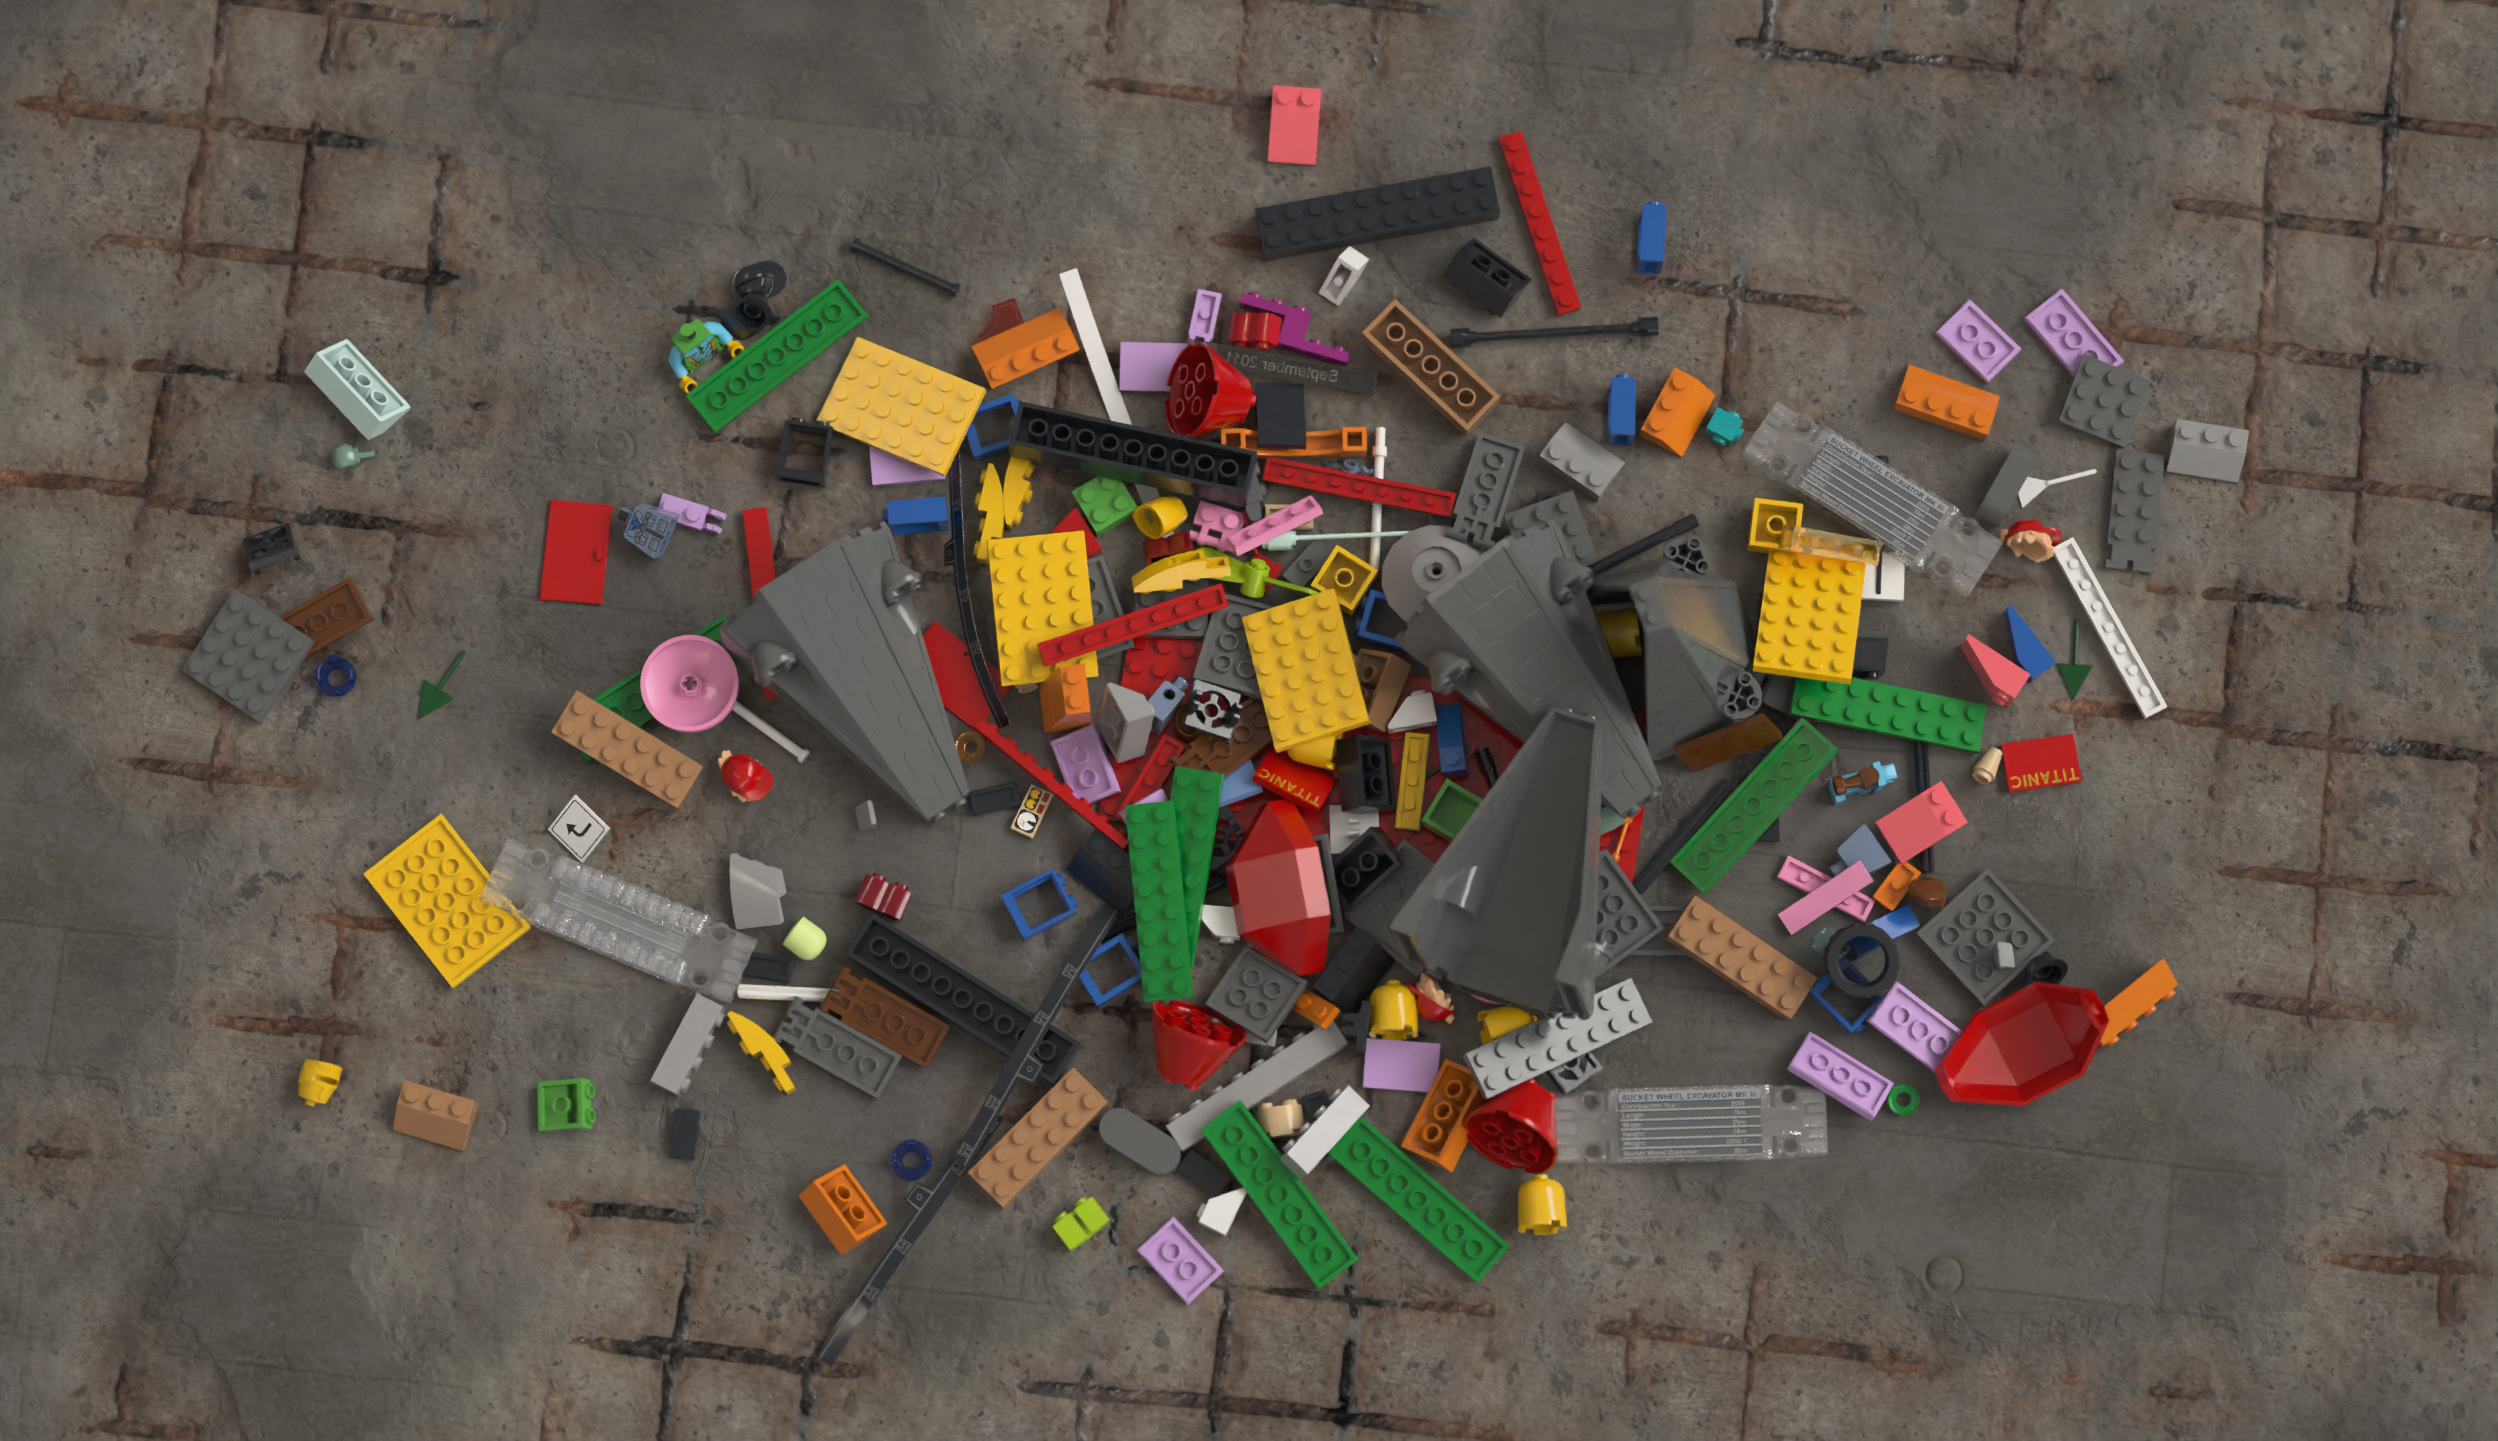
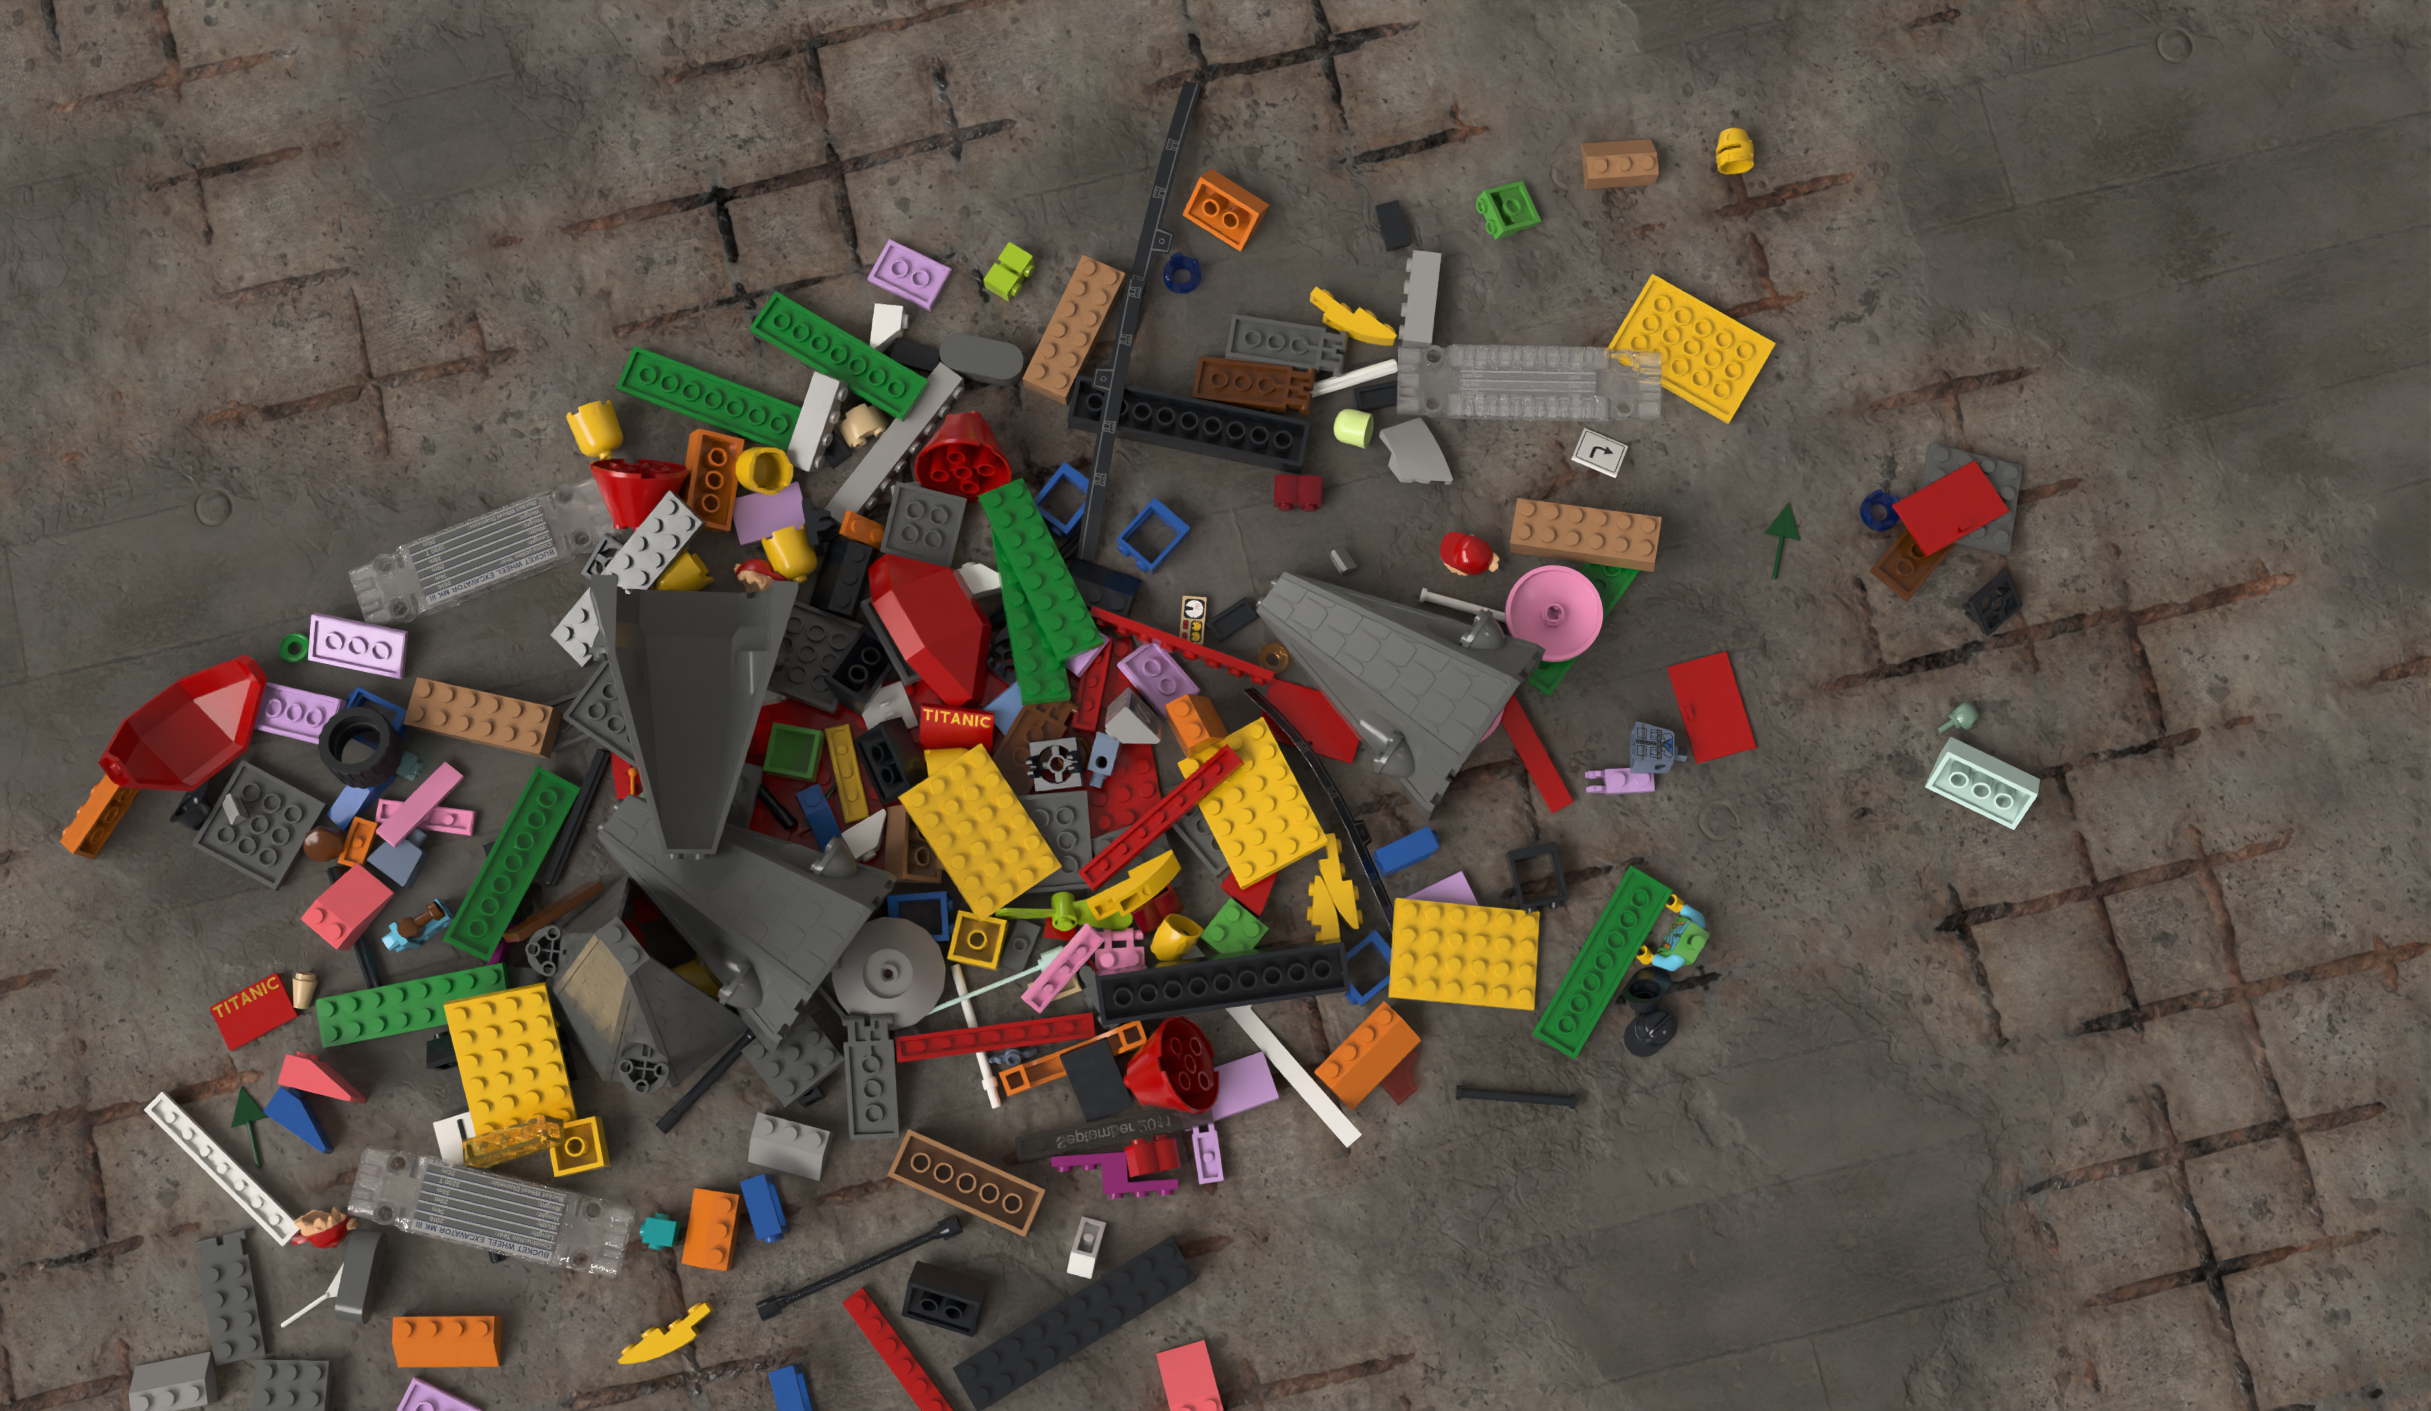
camera: 160 degrees right, 0 degrees up
none -> yellow slope [618,1302,715,1364]
none -> yellow cylinder [735,447,793,495]
none -> red container [1892,460,2009,557]

